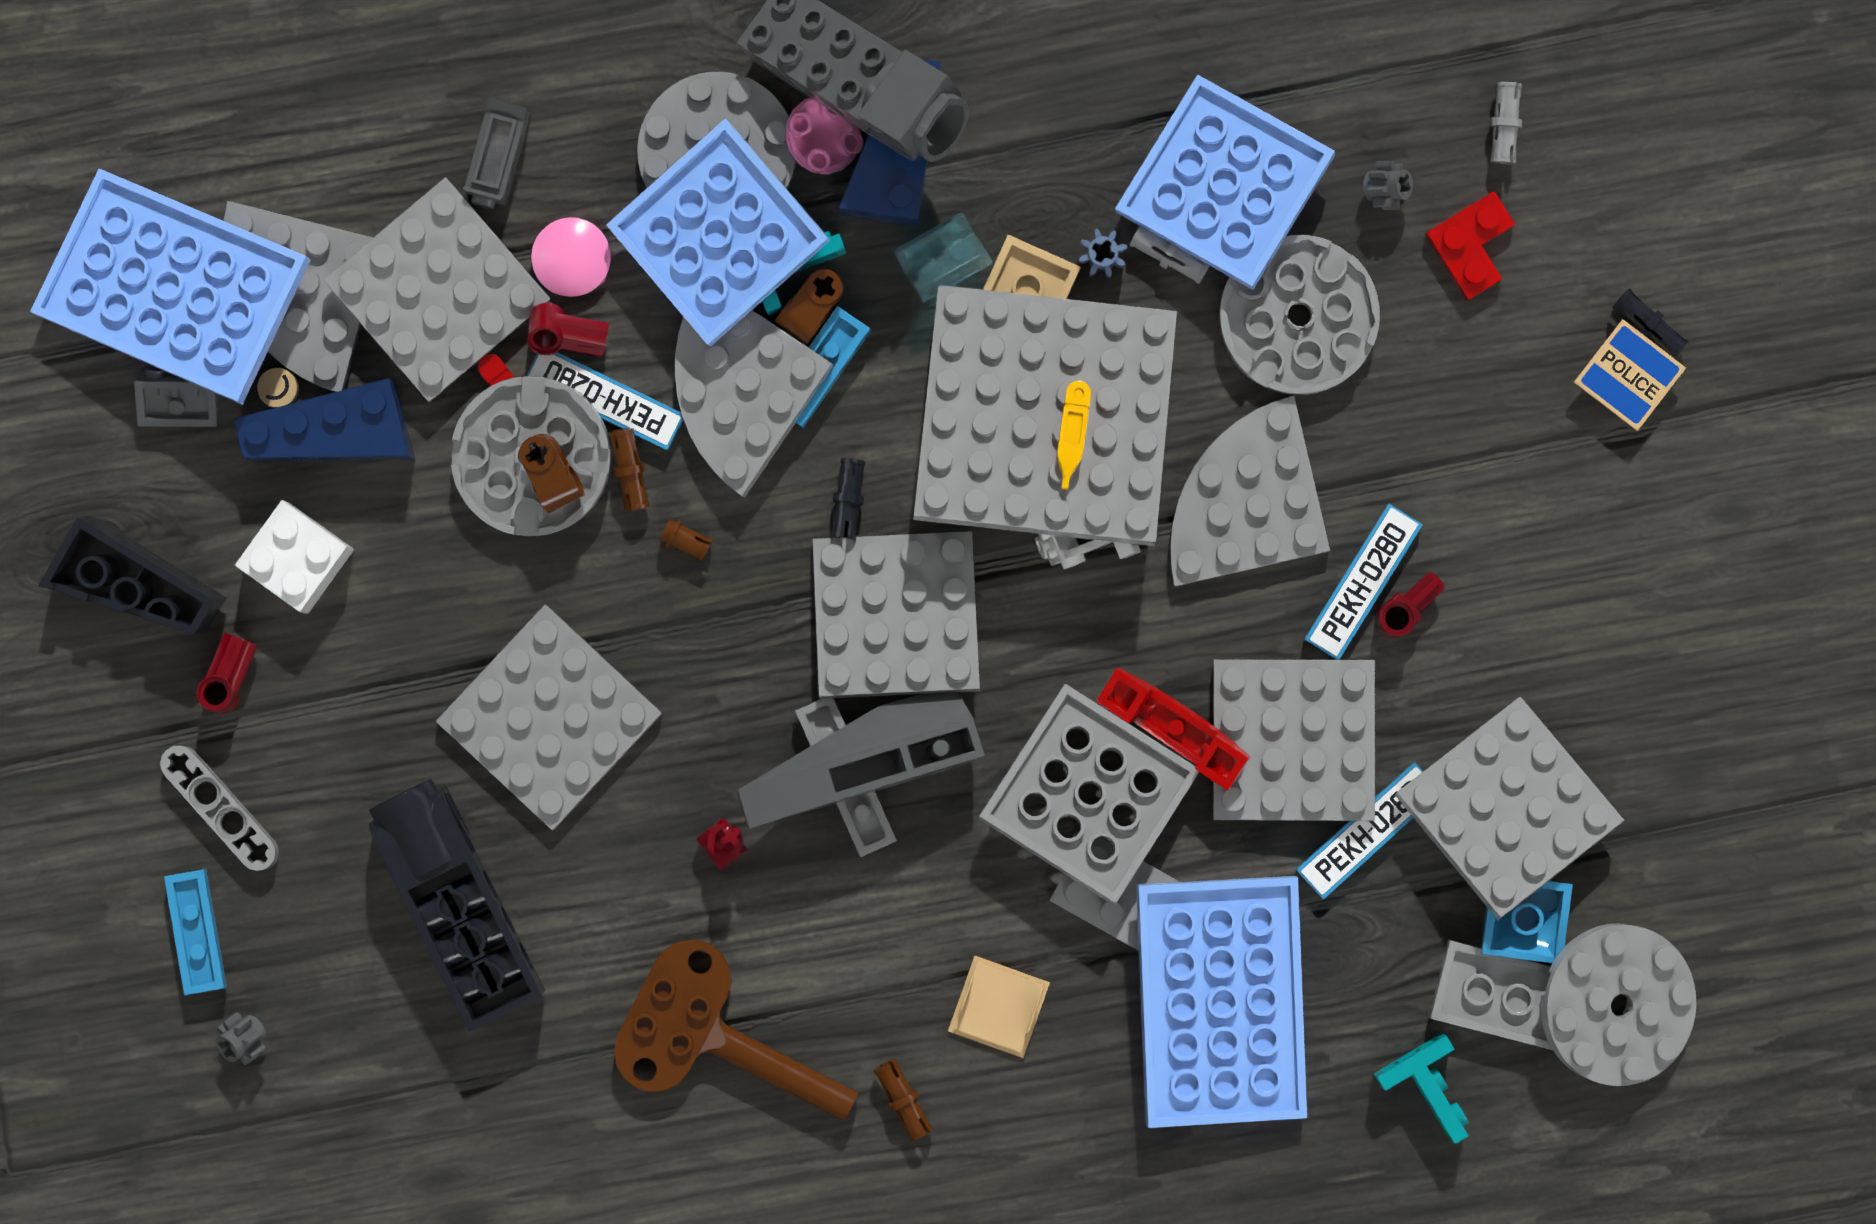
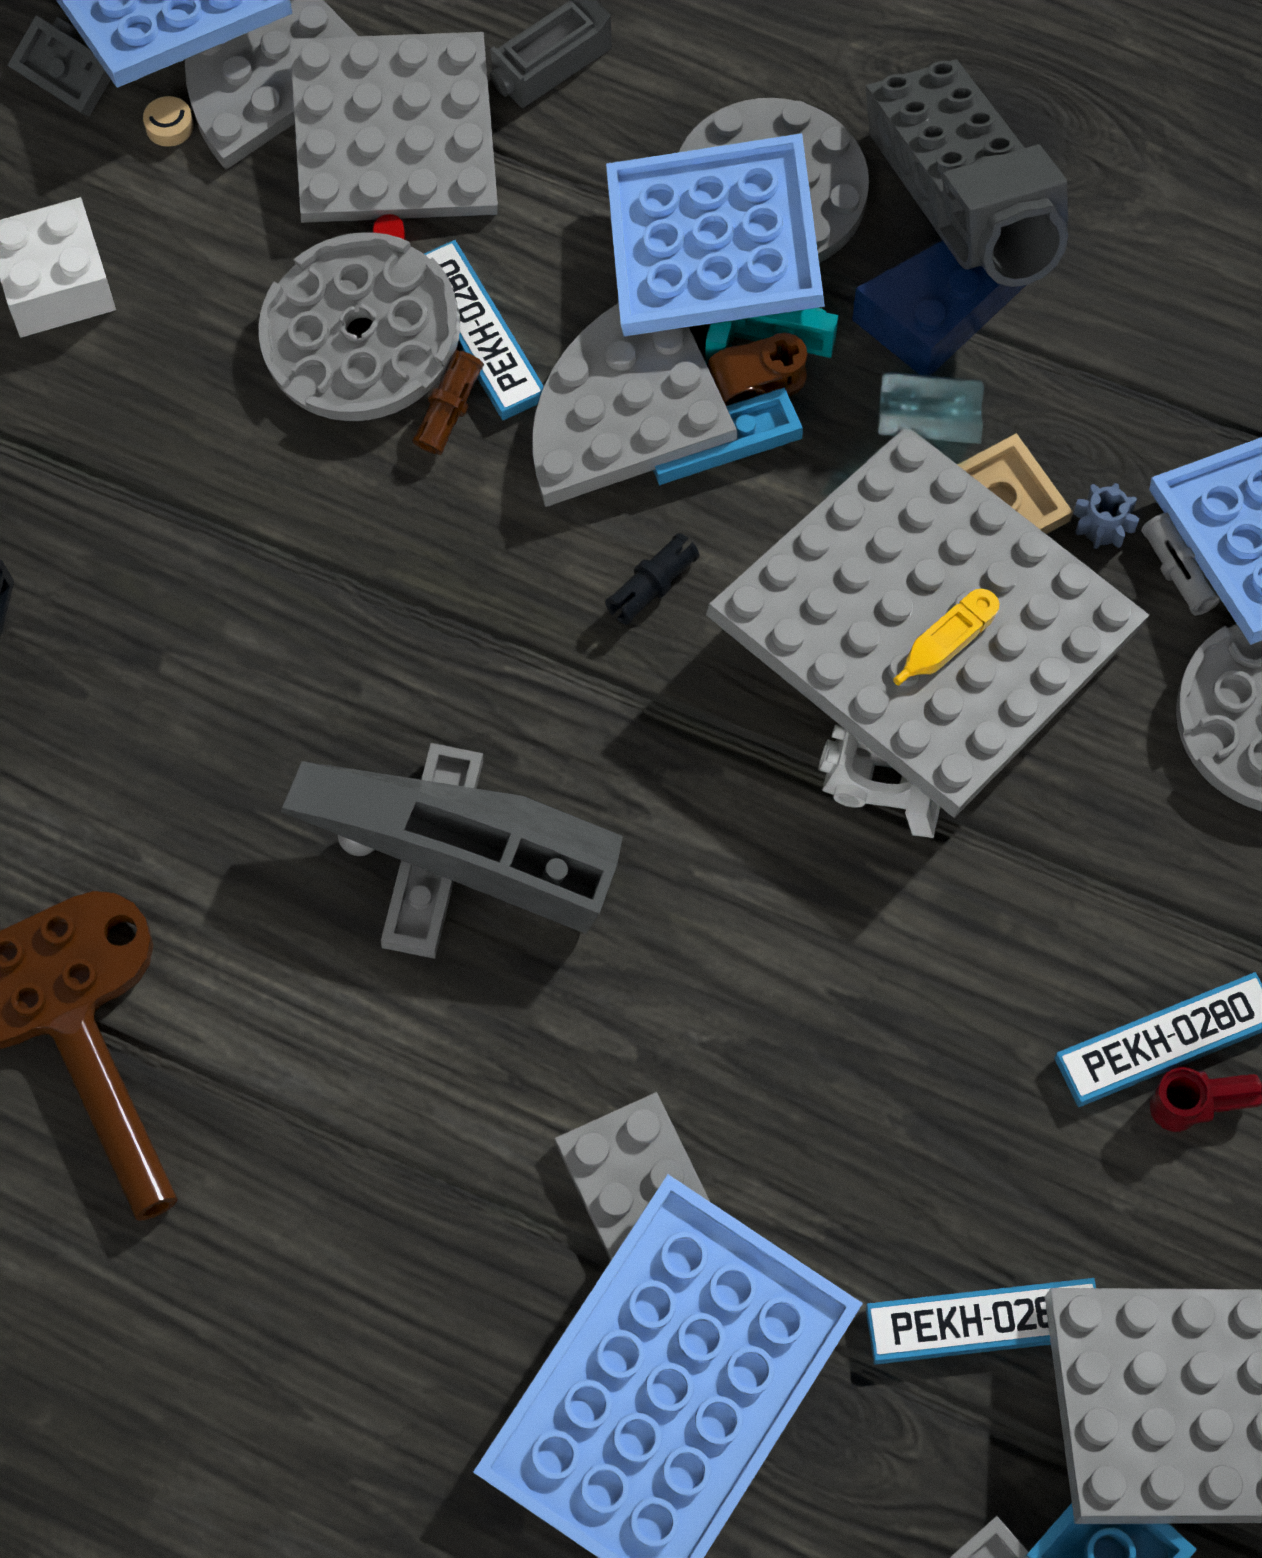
camera: 30 degrees right, 20 degrees down
dark blue wedge [233,378,415,462] -> none
light grey plate [436,604,663,830] -> none
reddish brown piece [519,433,585,514] -> none
dark red piece [527,303,609,357] -> none
bright pink dish [531,218,611,297] -> none
reddish brown pin [659,519,713,562] -> none
dark red axle [696,818,748,871] -> none
bright pink dish [785,98,864,175] -> none
light grey plate [813,531,980,699] -> none
reddish brown pin [873,1058,933,1141] -> none
tan piece [948,956,1050,1058] -> none
light grey piece [978,684,1199,906] -> none
red slope [1096,668,1250,791] -> none
light grey plate [1170,396,1330,587] -> none
light grey plate [1213,660,1375,821] -> none

